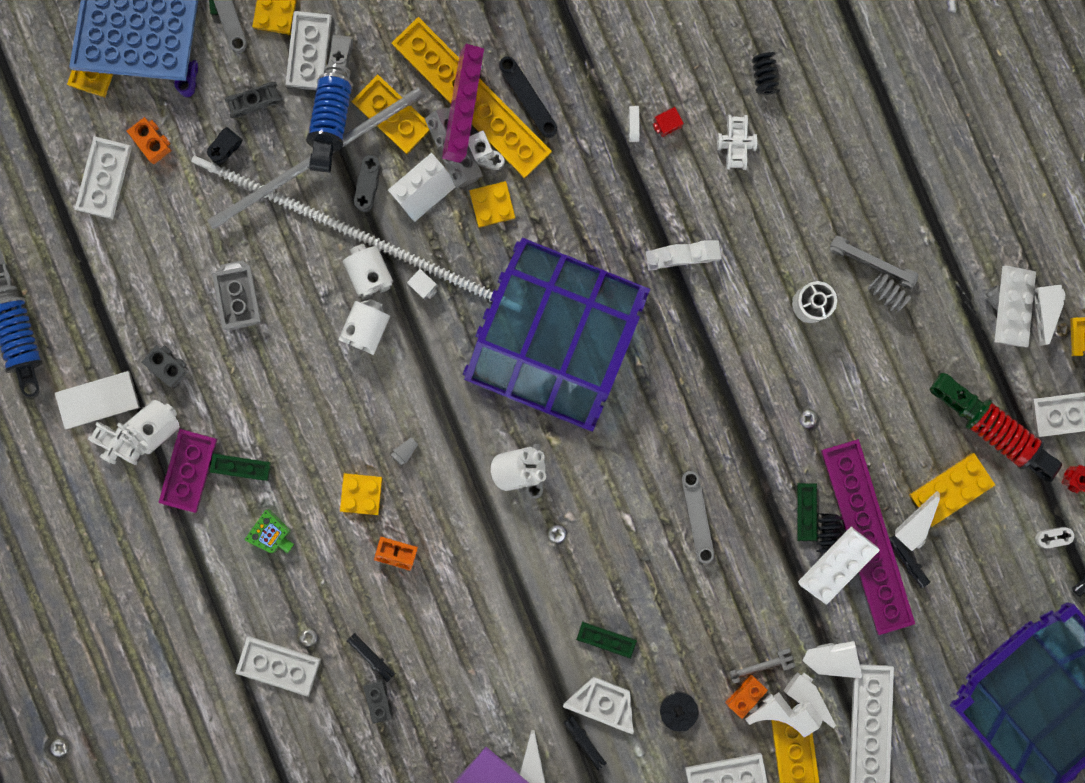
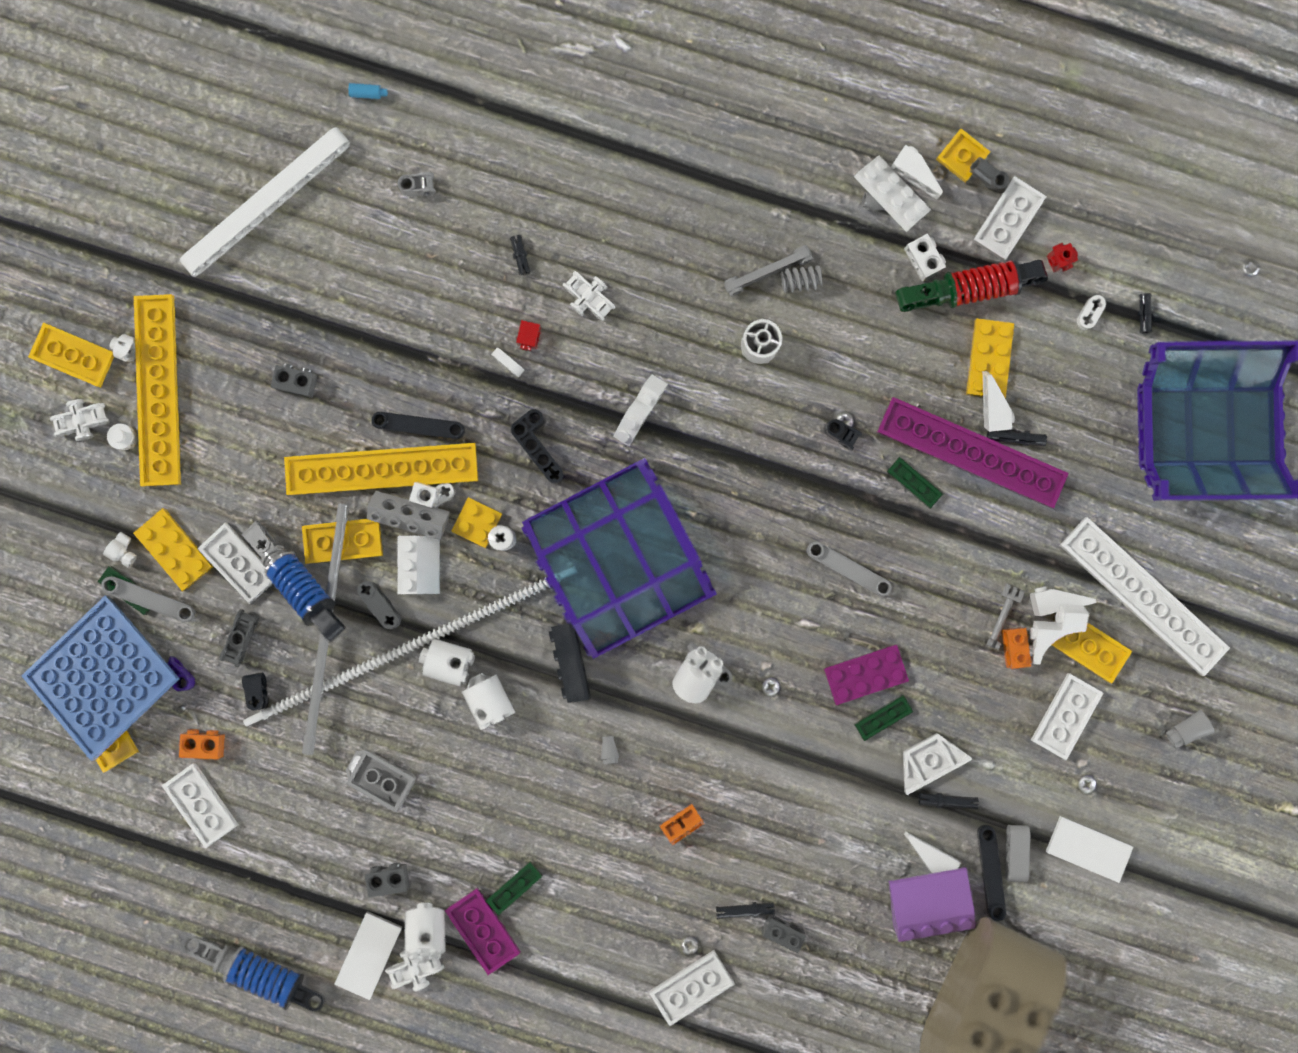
camera: 50 degrees left, 0 degrees up
bright green torso [244,509,294,554] -> none
yellow plate [340,473,382,515] -> none
white brick [407,269,438,300] -> none
magenta brick [442,44,484,163] -> none
black plate [659,691,699,732] -> none
black piece [752,52,780,95] -> none
white plate [798,527,879,605] -> none
white panel [802,641,862,678] -> none
black piece [816,513,843,553] -> none
none -> white piece [488,526,516,551]
none -> black pin [510,235,531,275]
none -> black beam [511,409,565,485]
none -> black slope [549,623,591,703]
none -> magenta plate [823,644,909,705]
none -> black piece [824,419,862,451]
none -> white brick [904,233,946,282]

